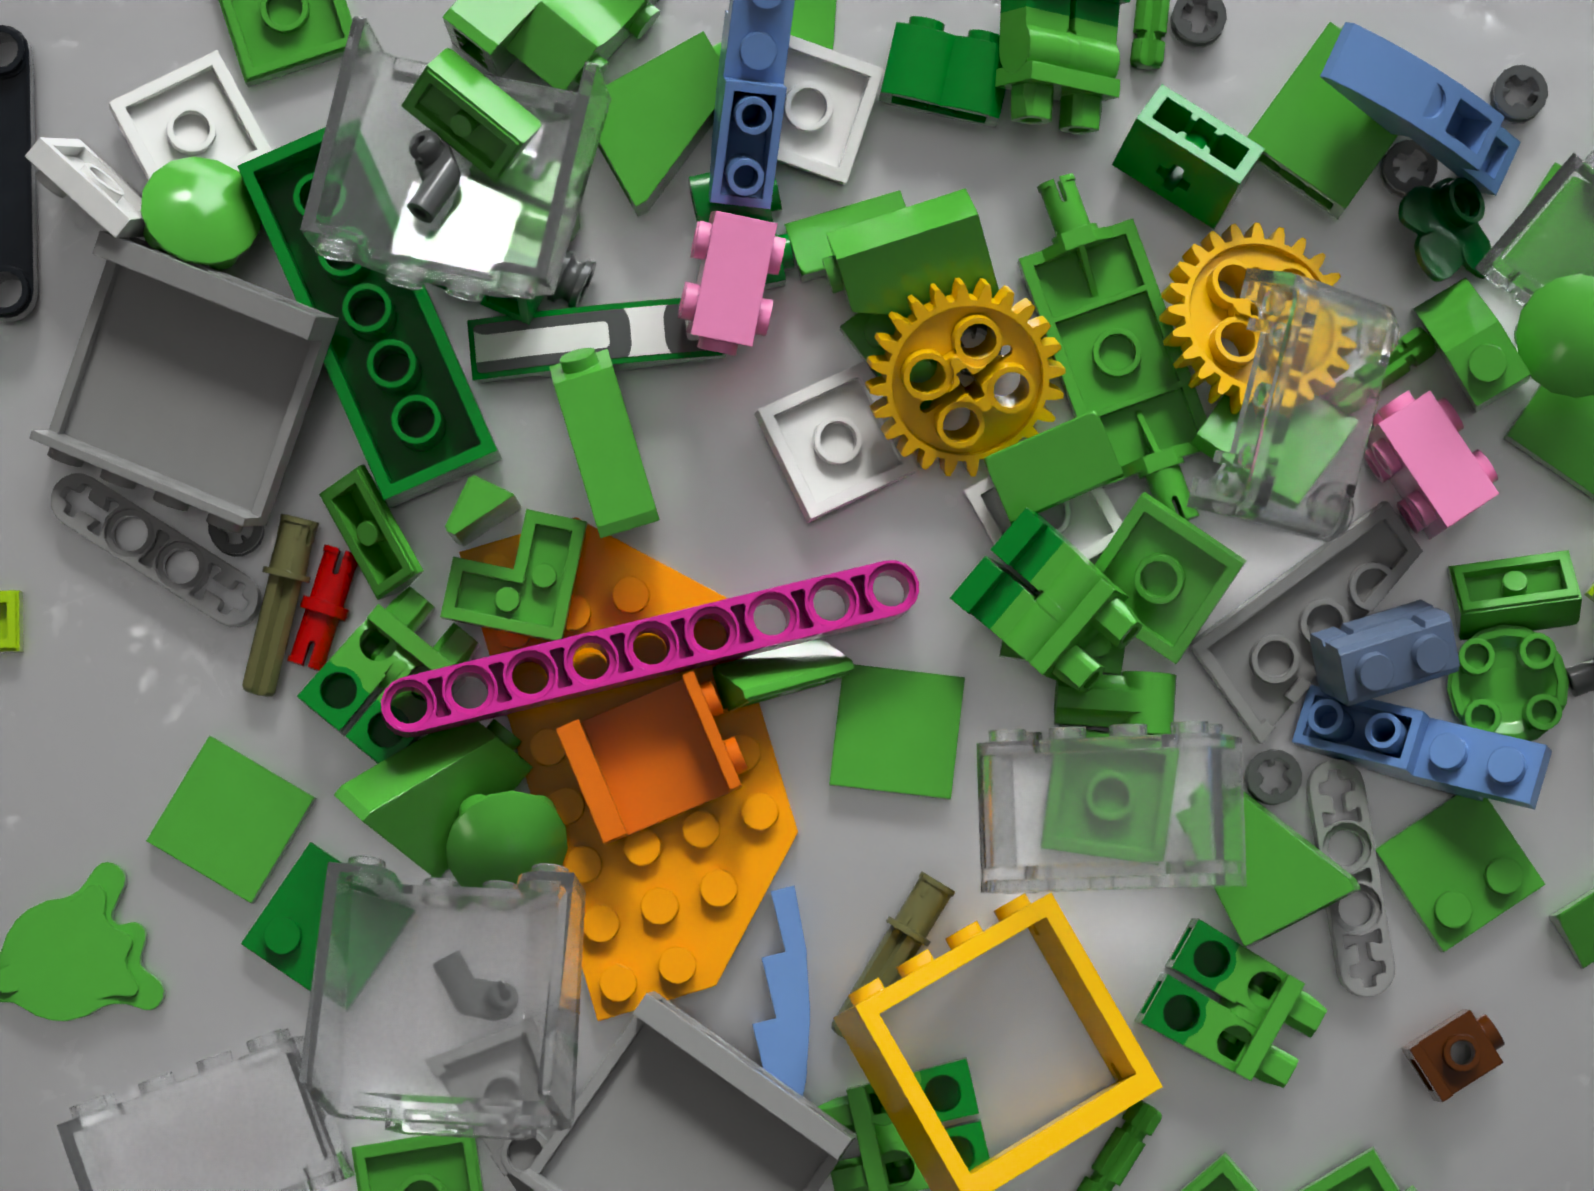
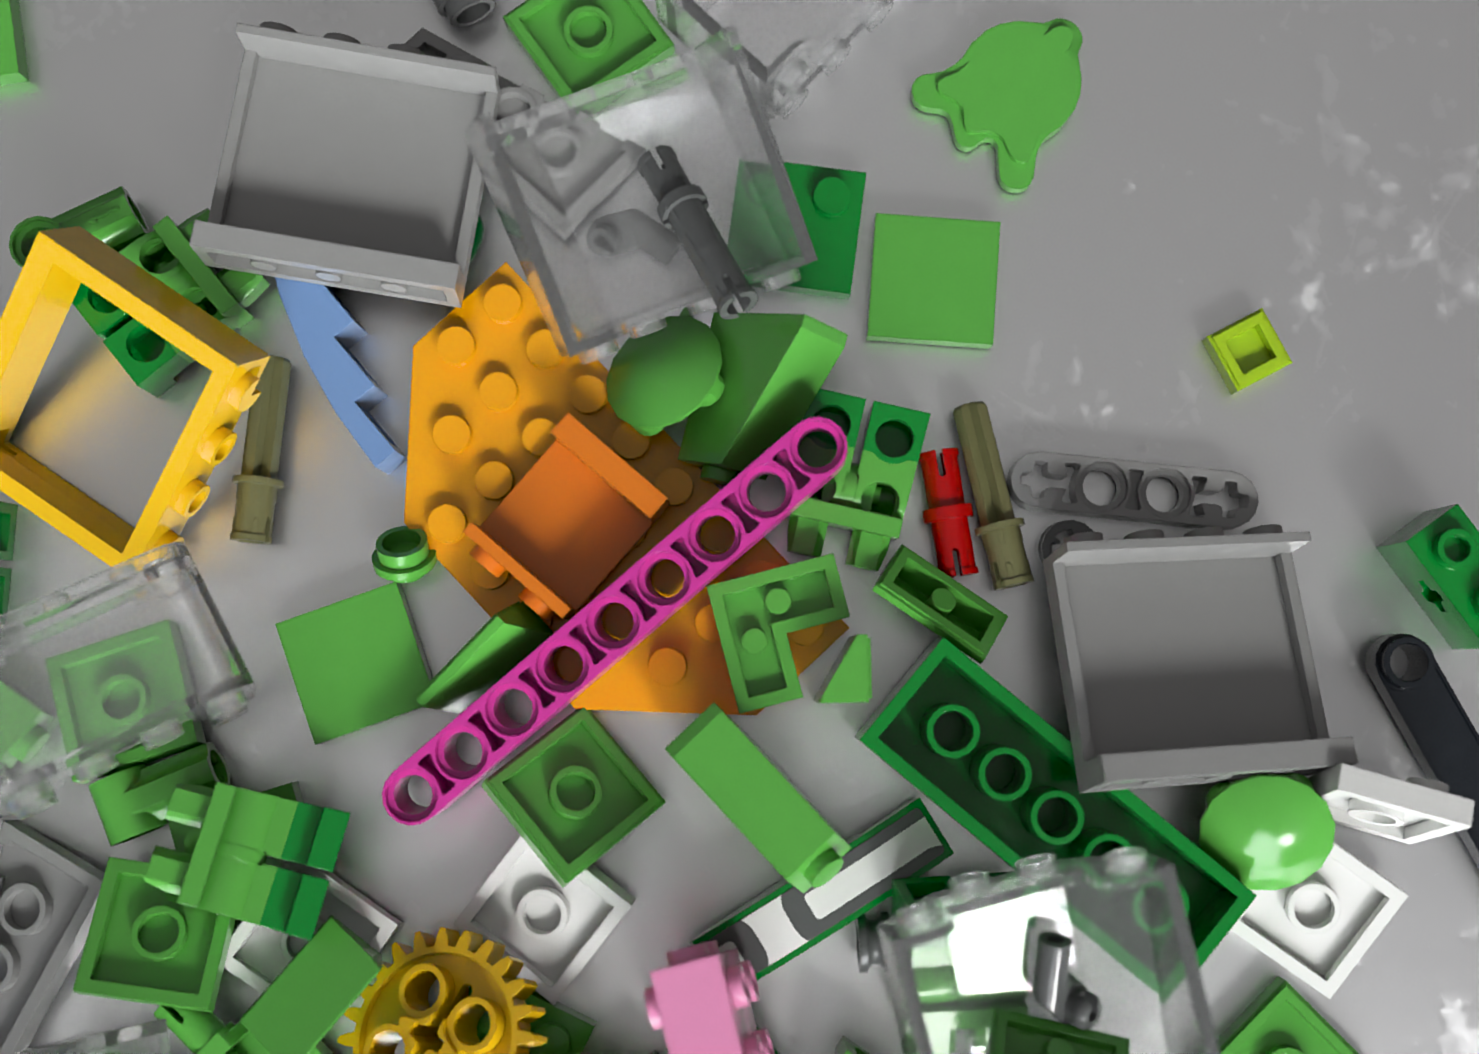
camera: 155 degrees right, 0 degrees up
none -> bright green plate [372,526,437,583]
none -> bright green tile [481,708,666,888]
none -> dark grey pin [637,145,758,320]

